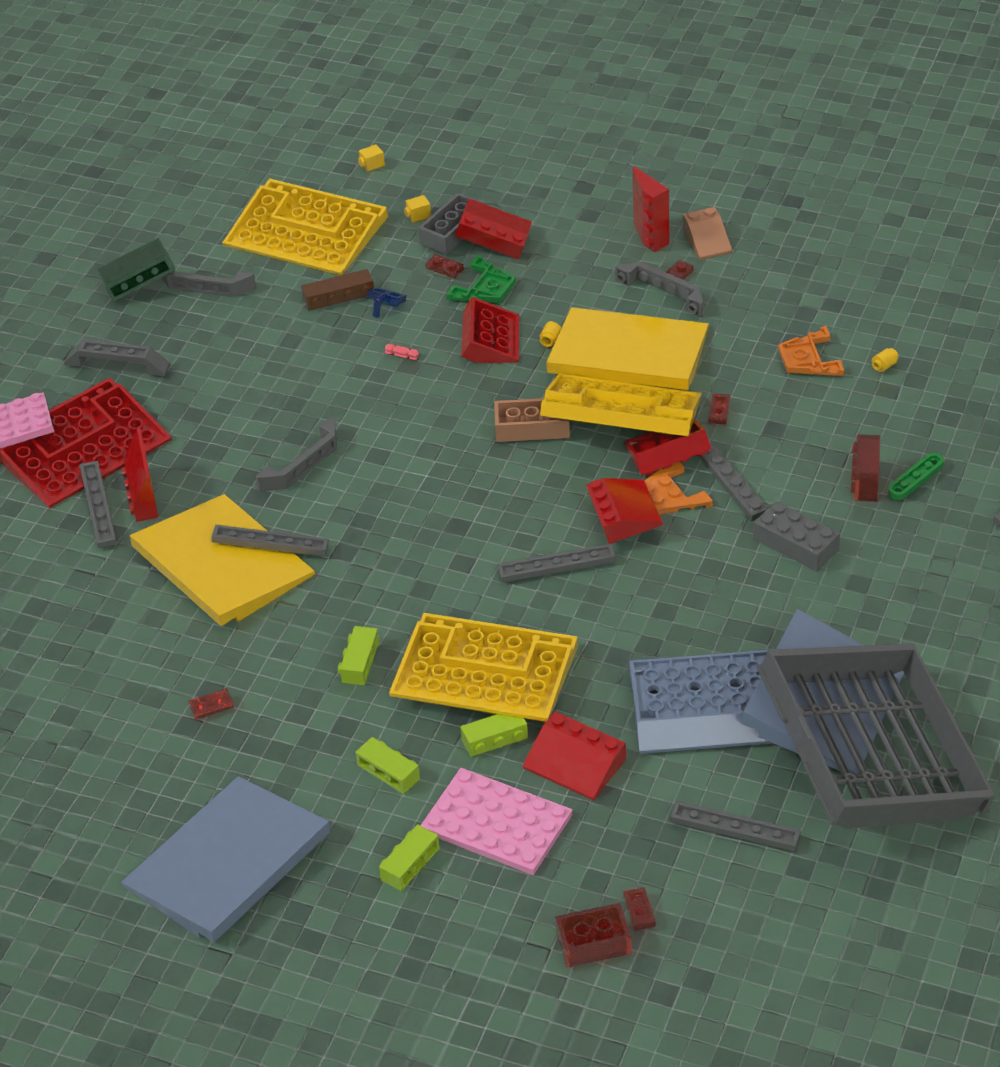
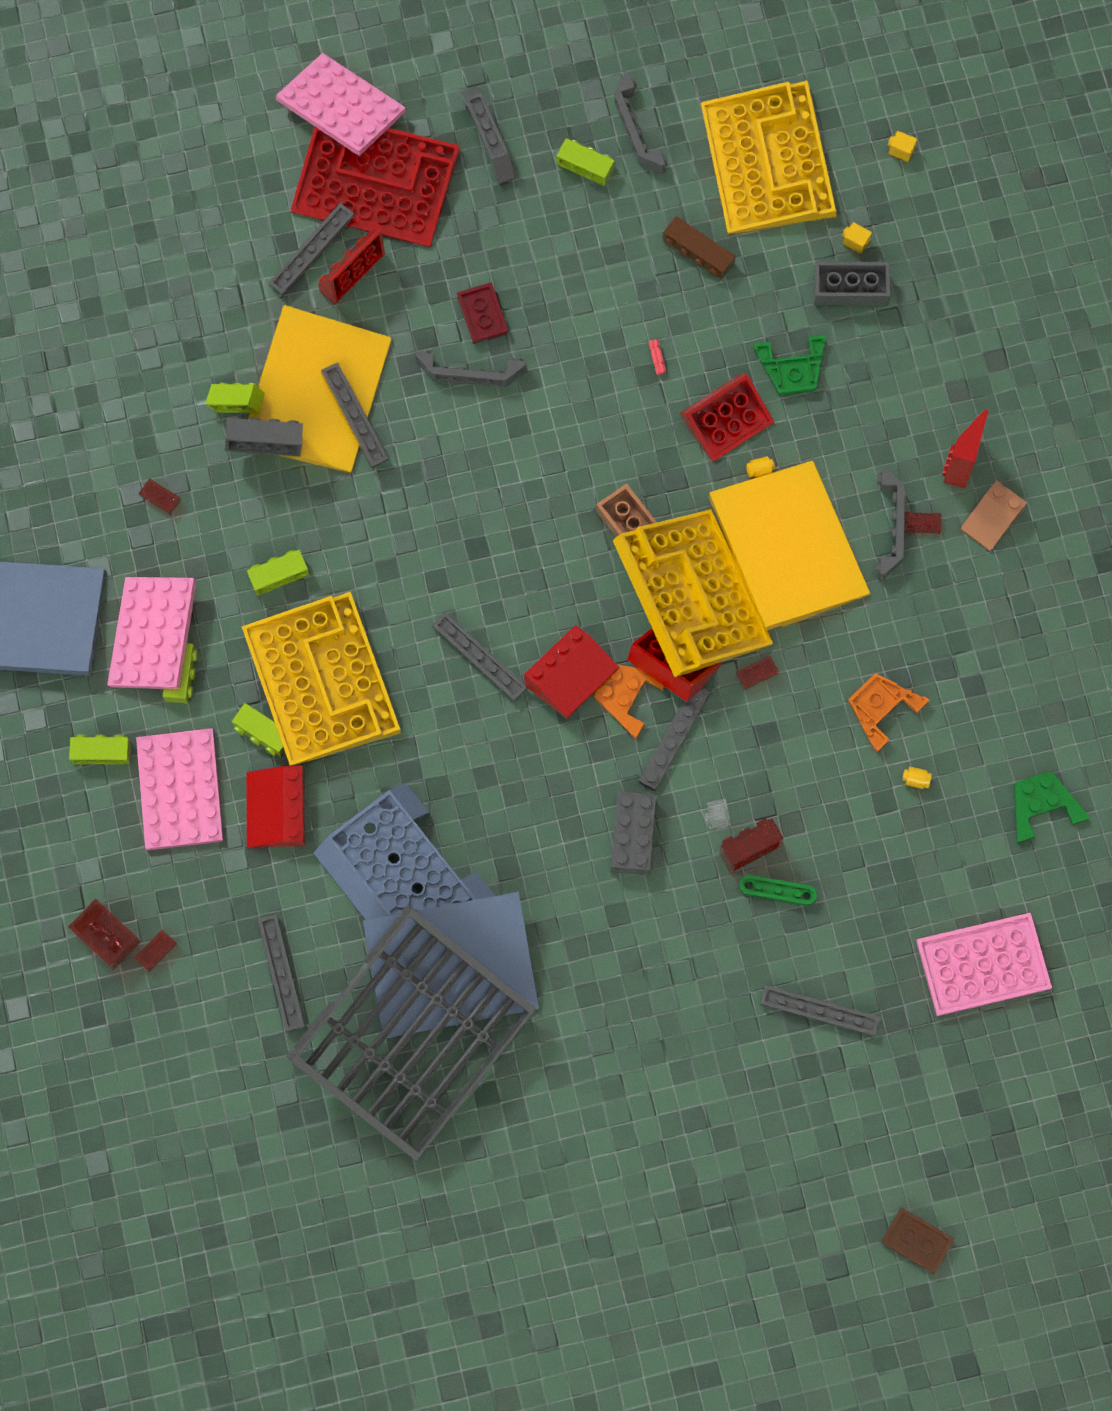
camera: 55 degrees right, 30 degrees up
dark green brick [97,237,175,302] -> none
clear blue plate [367,287,407,317] -> none
clear red plate [426,254,464,279] -> none
red slope [455,198,532,260] -> none
none -> bright pink plate [107,577,197,689]
none -> lime brick [205,383,265,413]
none -> dark grey brick [225,416,303,457]
none -> dark red plate [457,282,508,344]
none -> lime brick [556,138,615,186]
none -> clear brick [704,799,731,831]
none -> green wing [1014,771,1089,844]

